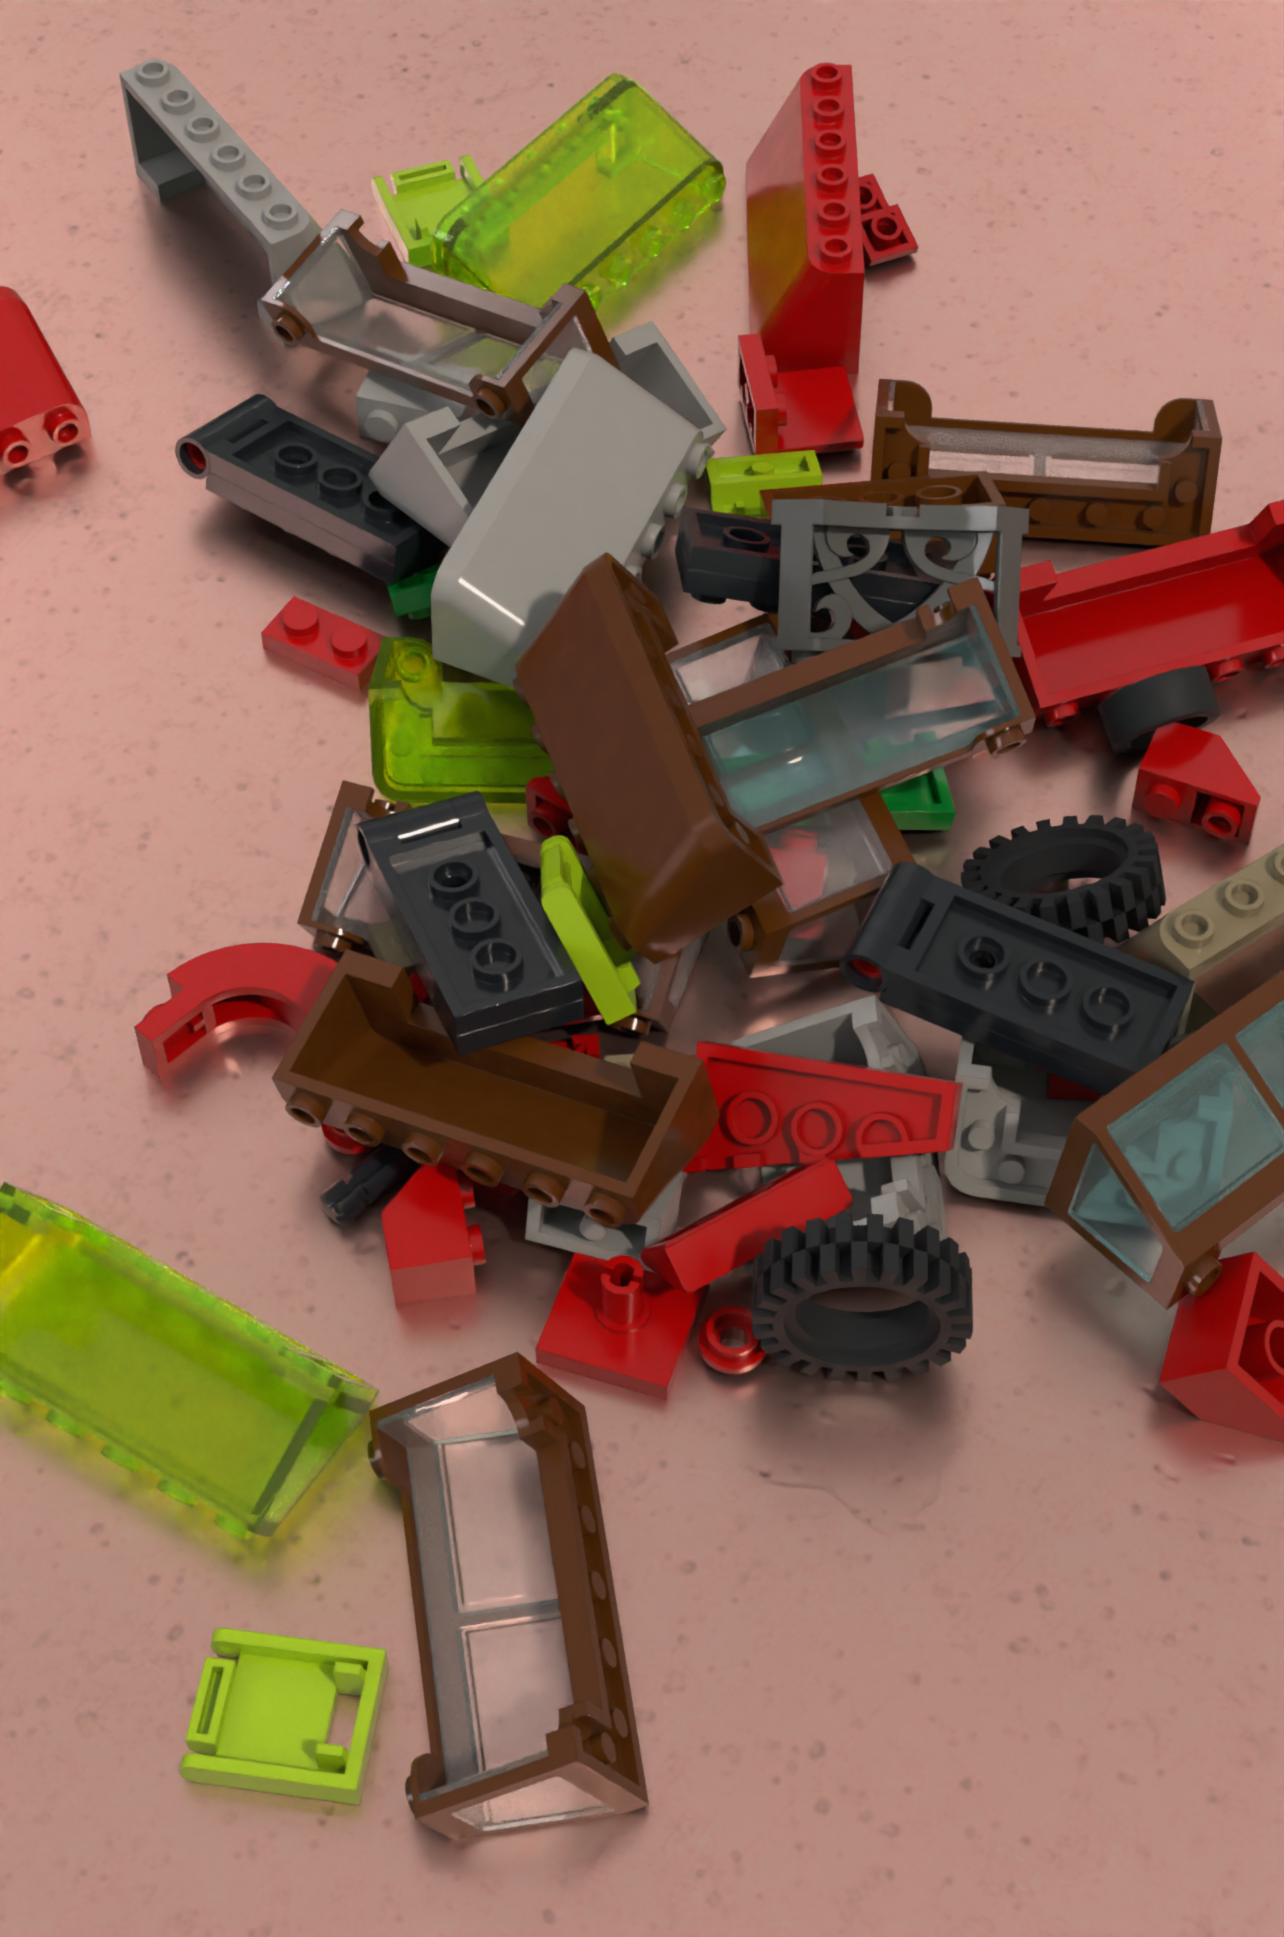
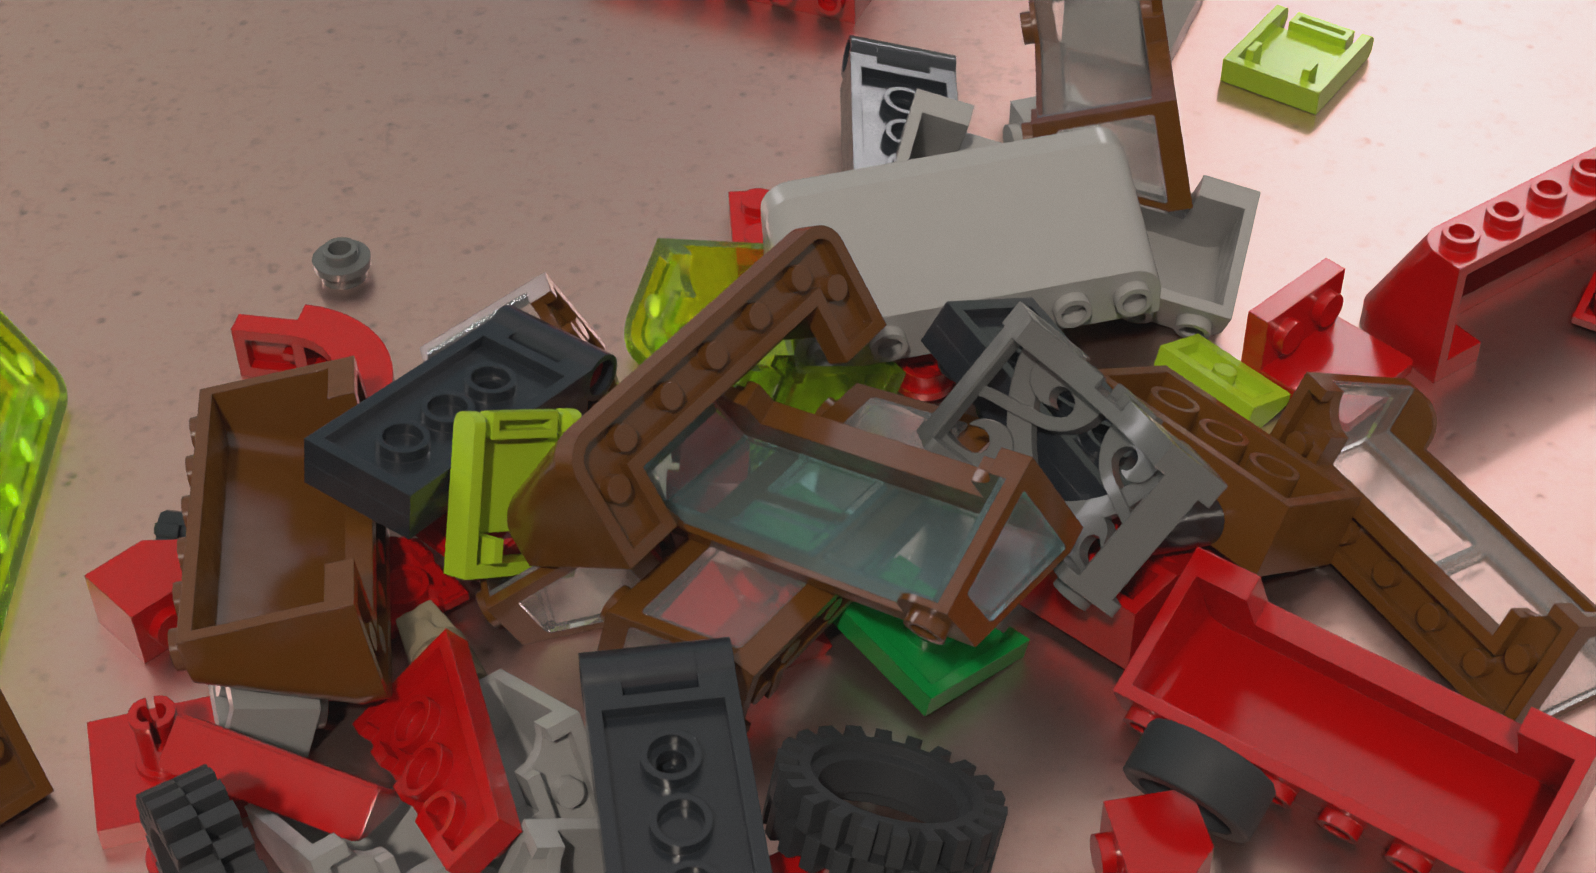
camera: 55 degrees right, 10 degrees down
clear neon green windscreen [431,73,726,362] -> none
none -> dark grey plate [312,237,372,290]

